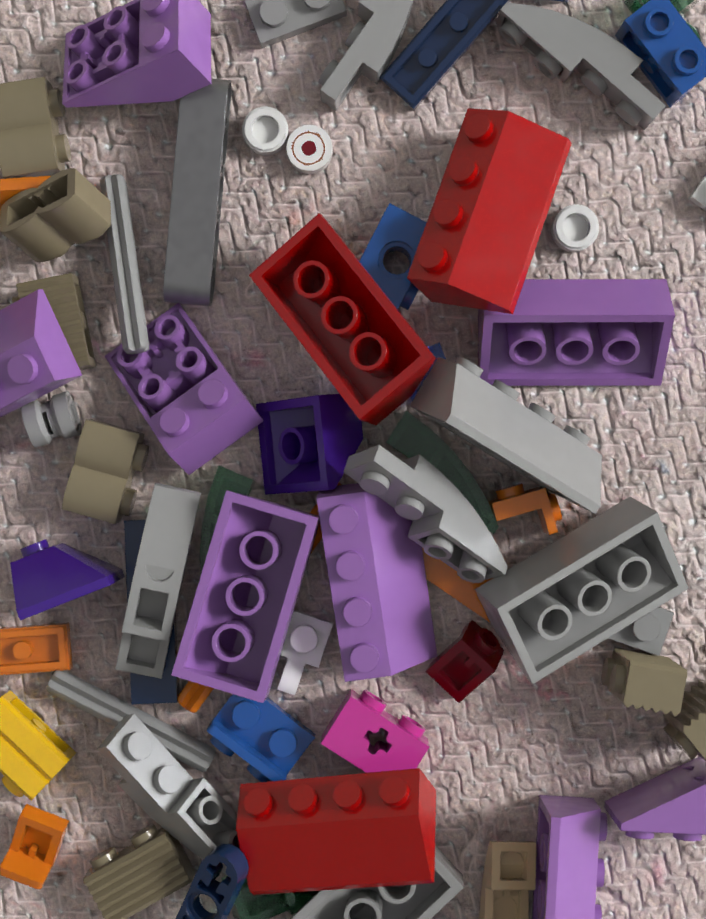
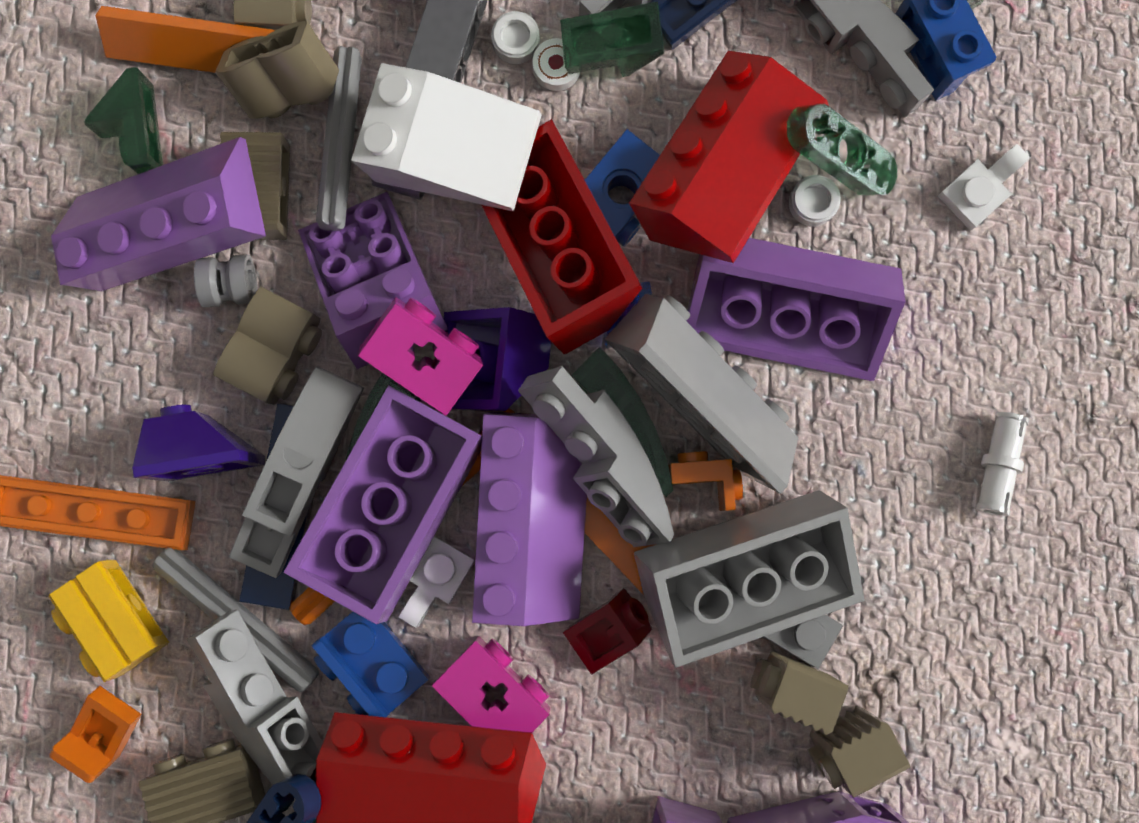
camera: 10 degrees right, 5 degrees down
none -> white slope [351,63,542,211]
none -> dark pink brick [358,297,483,416]
none -> clear green slope [560,2,664,77]
none -> clear green beam [787,104,897,196]

